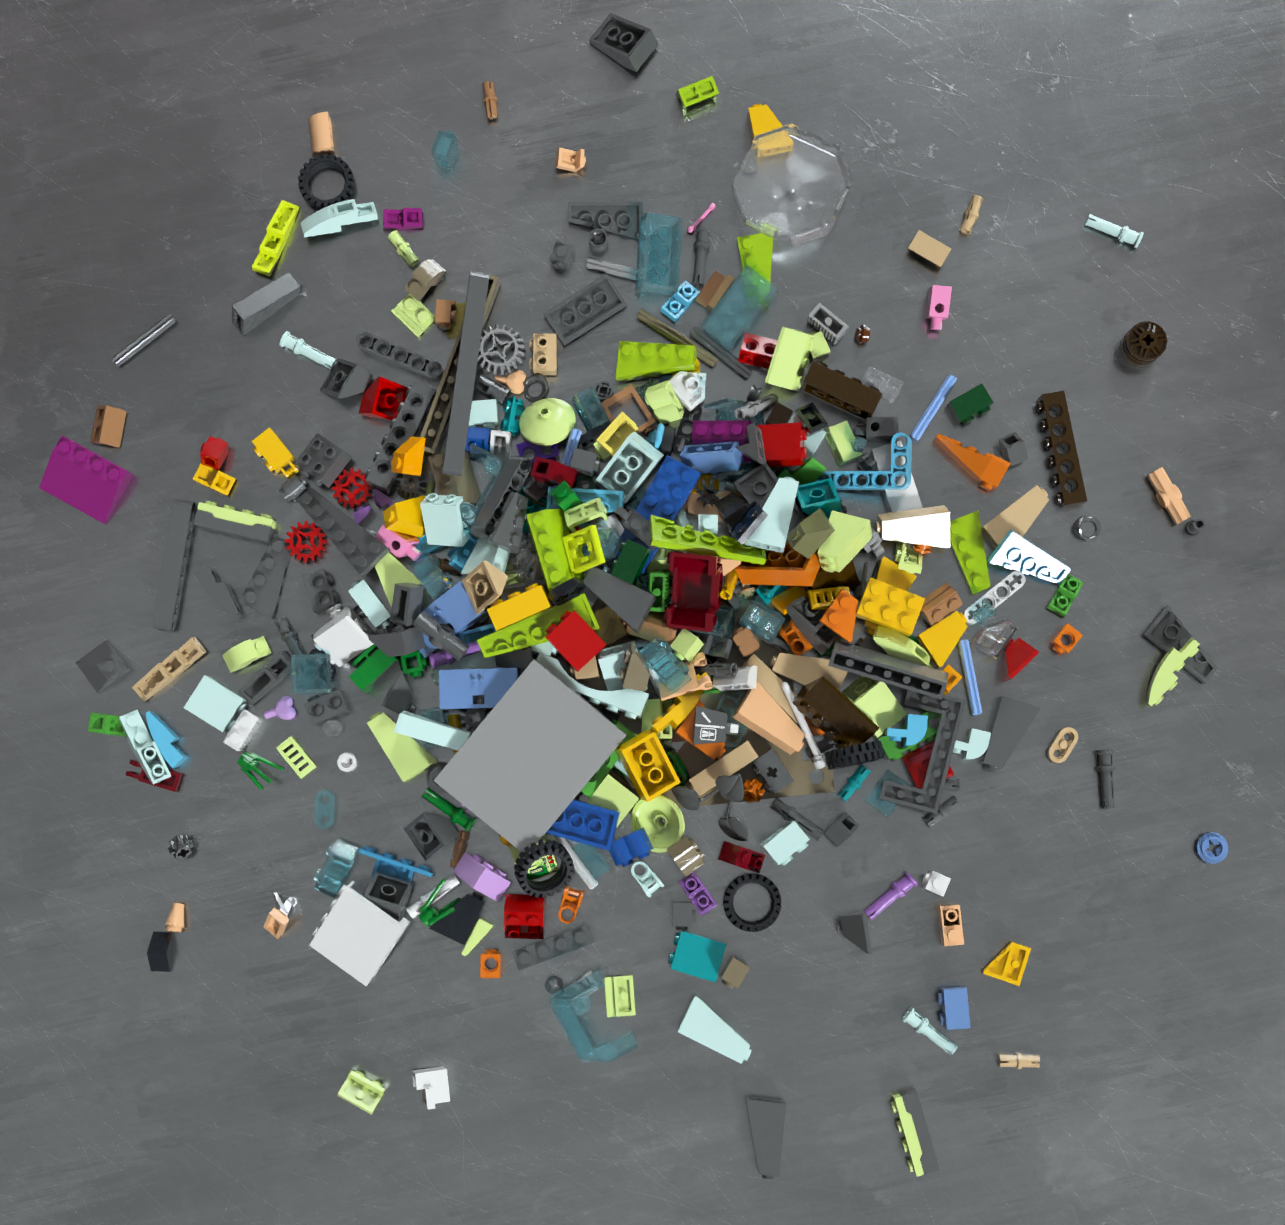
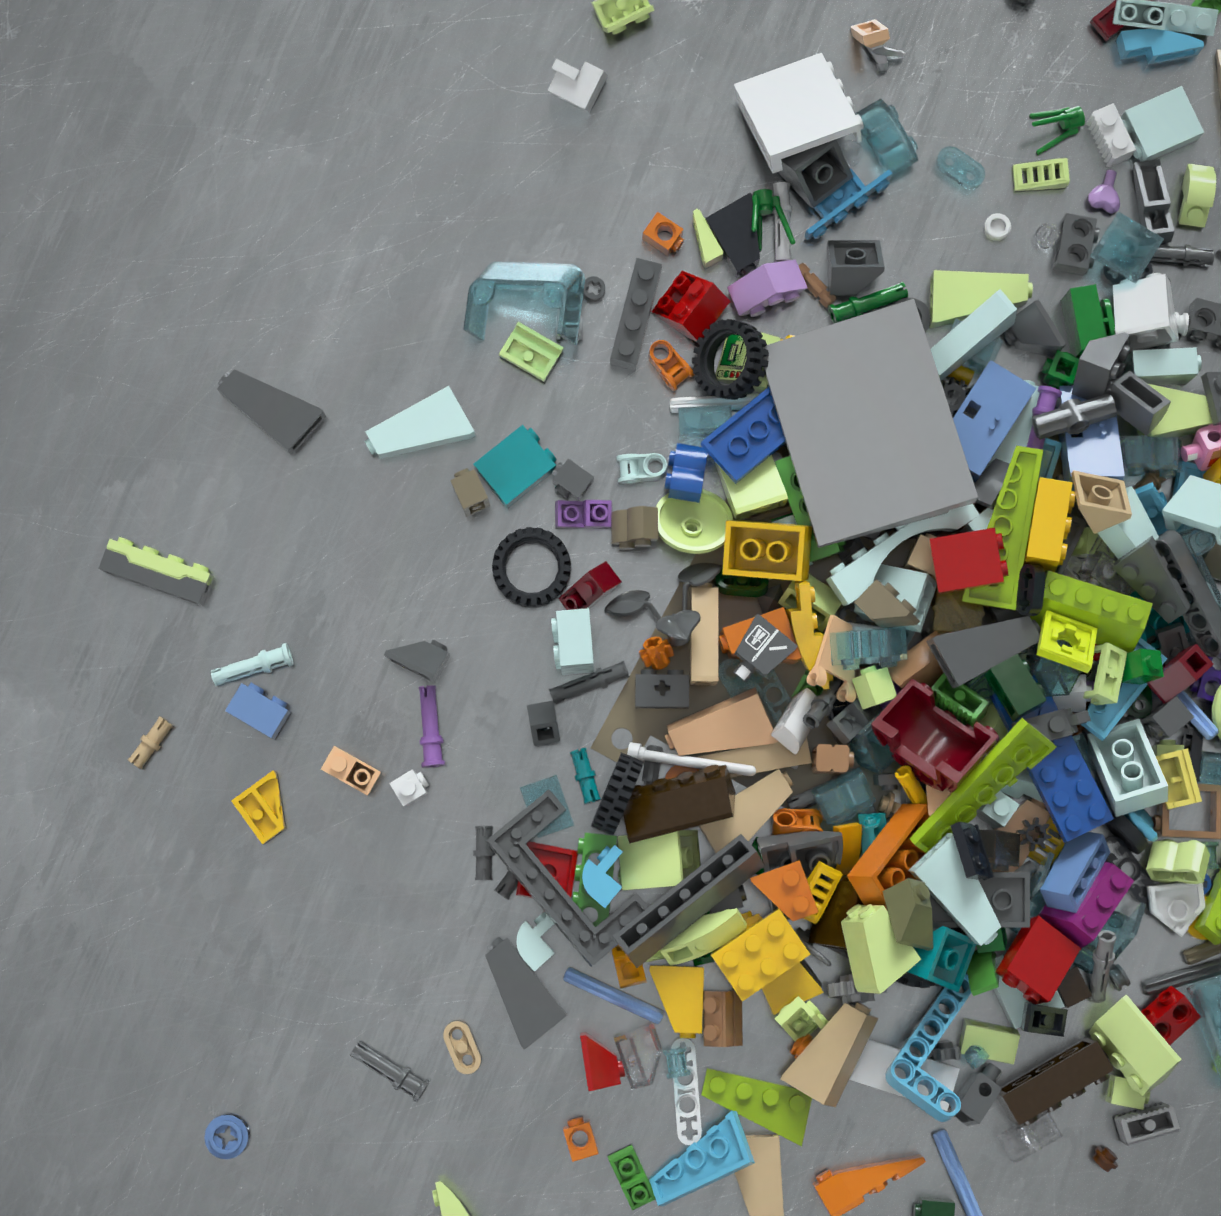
camera: 120 degrees right, 0 degrees up
dark grey slope [736,423,767,466] -> none

